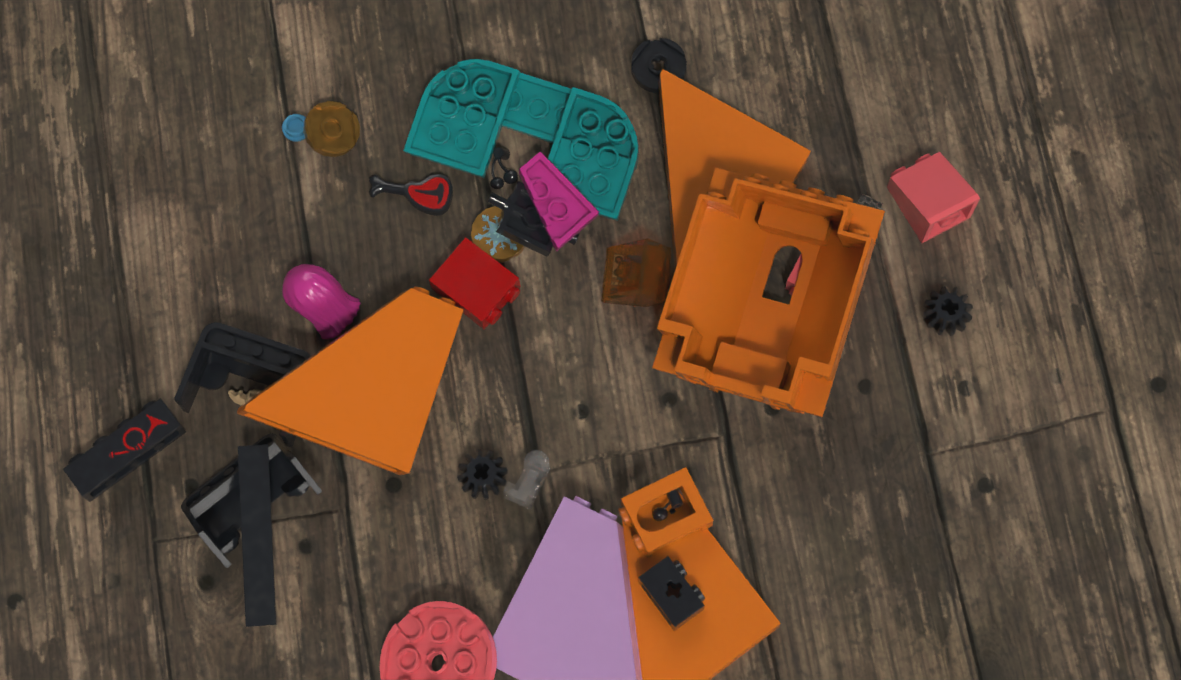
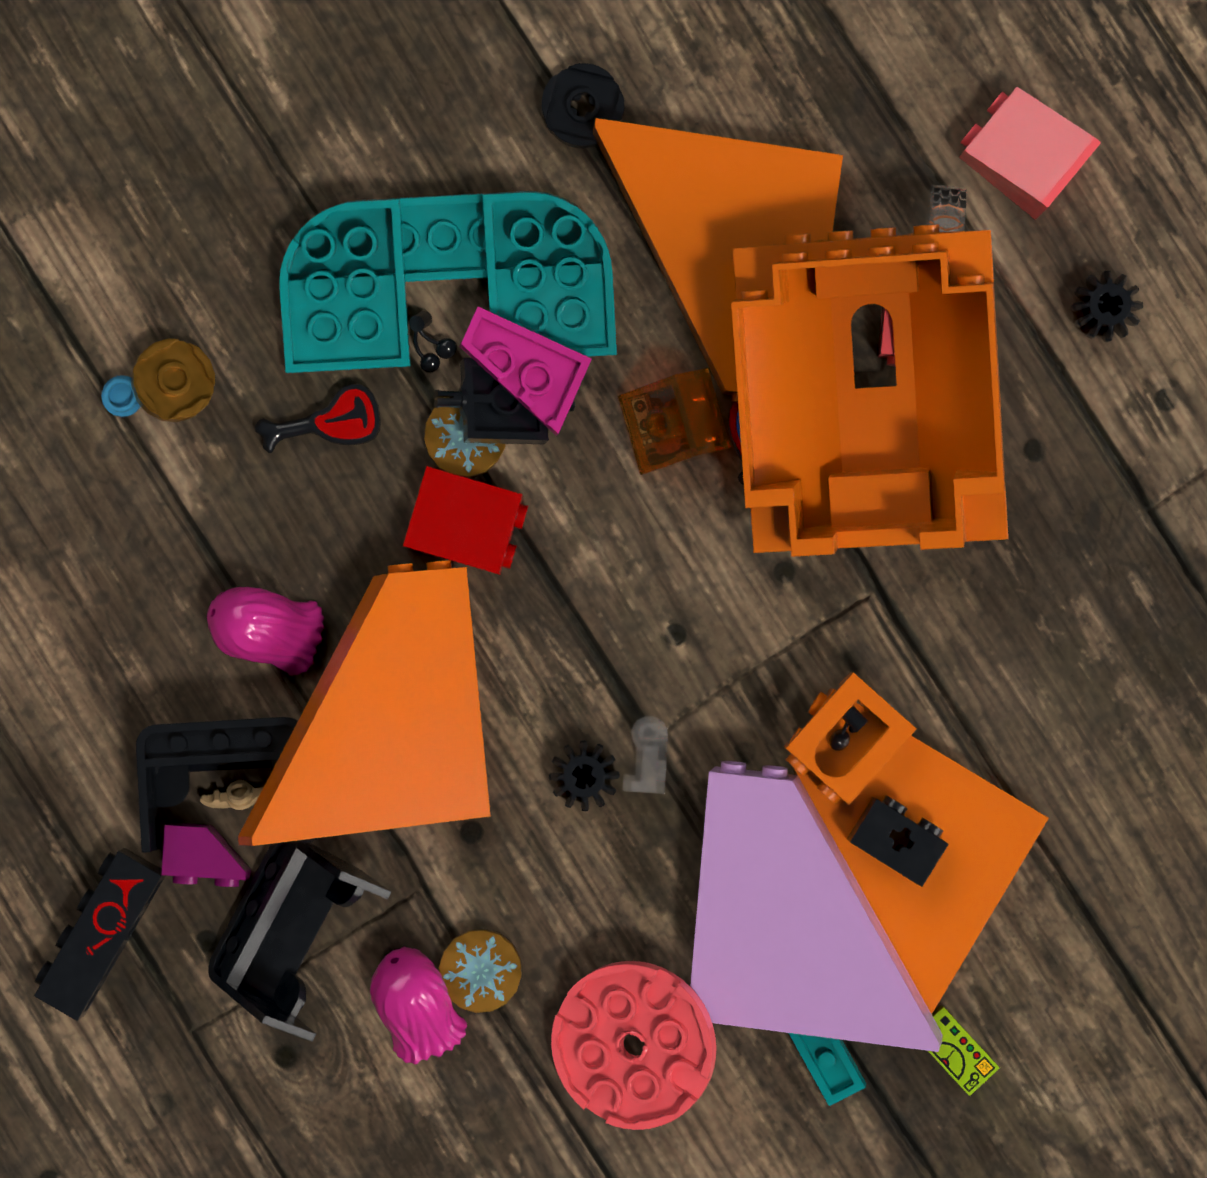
camera: 25 degrees left, 15 degrees up
black tile [238,445,277,627] -> none
none -> magenta slope [162,822,251,887]
none -> dark pink piece [370,947,467,1065]
none -> pearl gold tile [439,929,522,1013]

